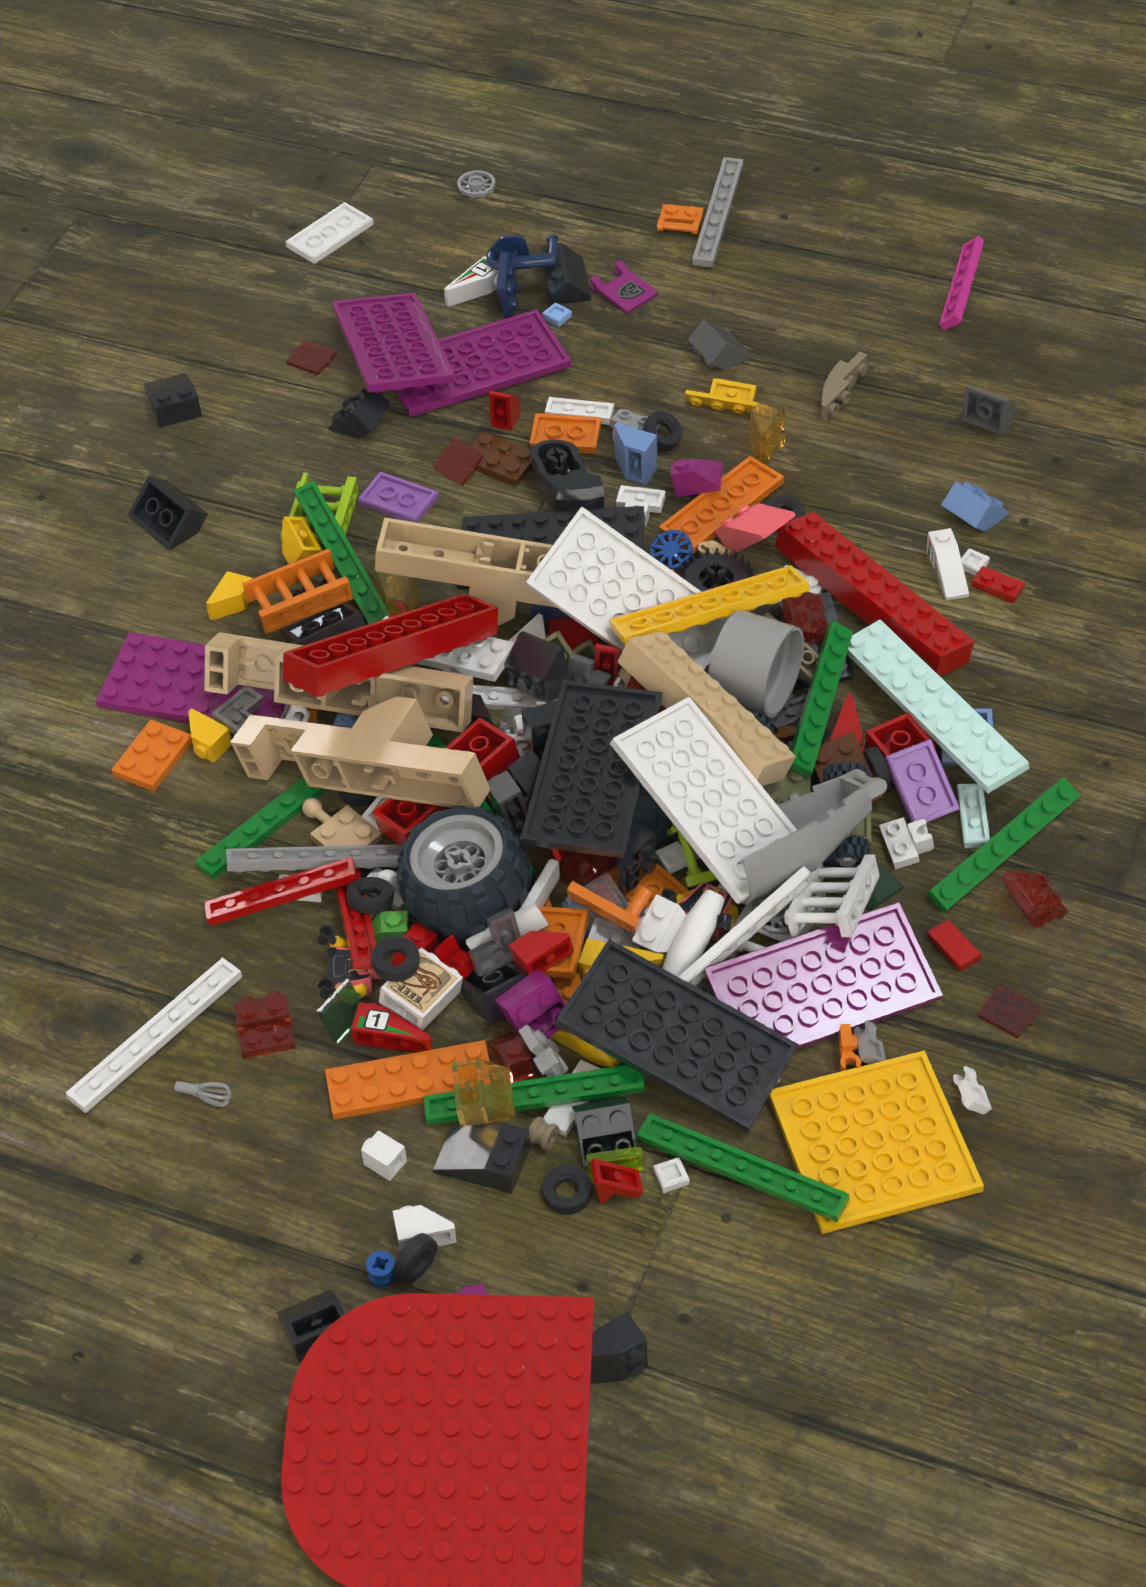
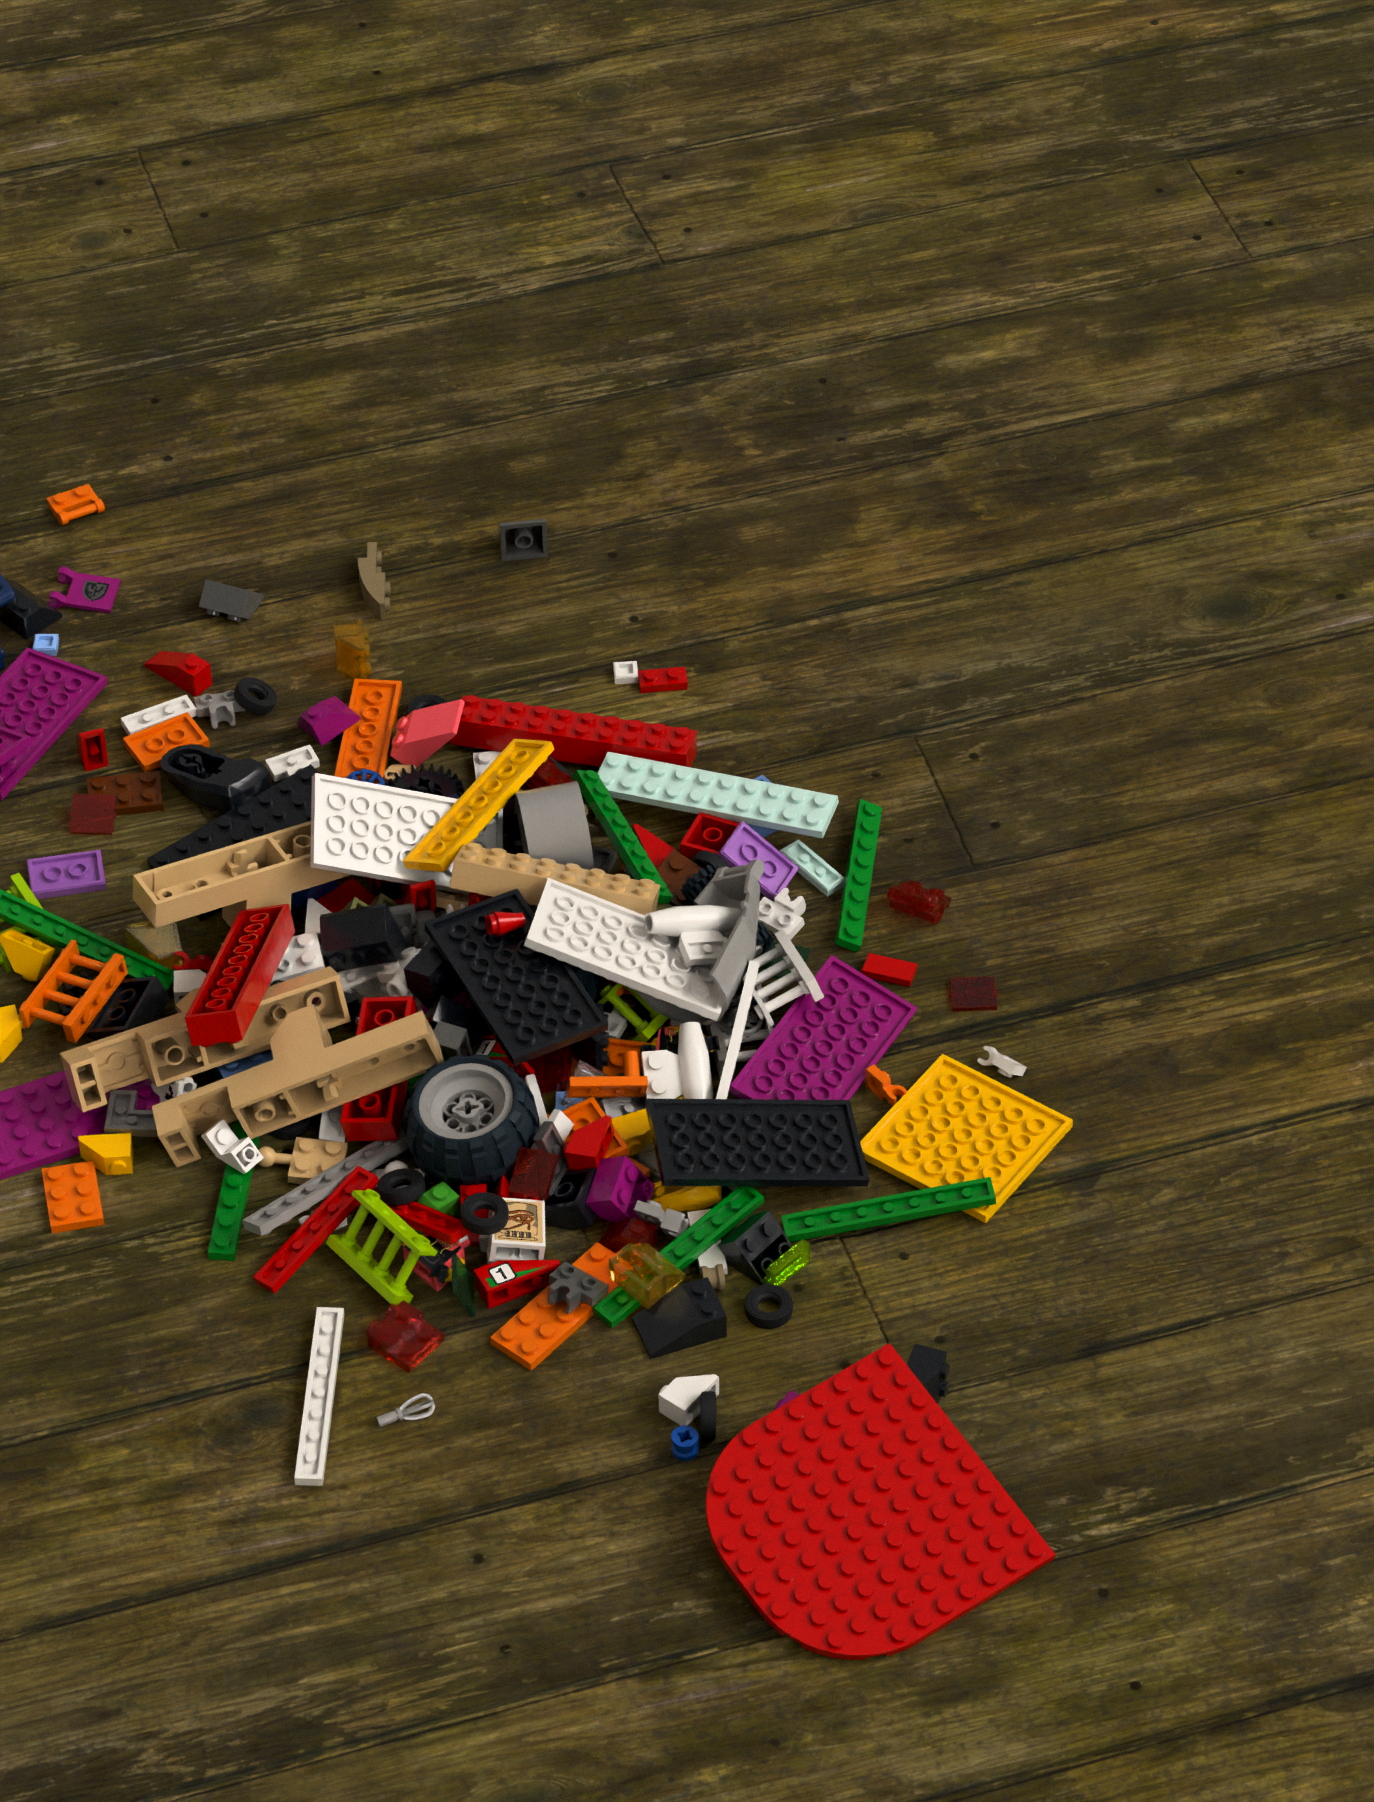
camera: 40 degrees left, 5 degrees down
black slope [277,1290,345,1362] -> none
white brick [361,1130,407,1181] -> none
red slope [590,1158,643,1204] -> none
medium blue slope [614,422,657,485] -> none
white tile [653,1157,689,1193] -> none
yellow bracket [685,378,773,418] -> none
light grey plate [692,157,743,268] -> none
light grey plate [854,1020,886,1064] -> none
white slope [926,528,969,601] -> none
dark pink plate [939,236,984,330] -> none
medium blue slope [941,481,1009,531] -> none
none -> red slope [144,651,212,697]
none -> white slope [201,1119,264,1174]
none -> lime fence [326,1189,438,1305]
none -> red cone [485,911,525,937]
none -> clear red piece [508,1147,559,1200]
none -> dark grey plate [548,1261,609,1314]
none -> white plate [644,905,742,966]

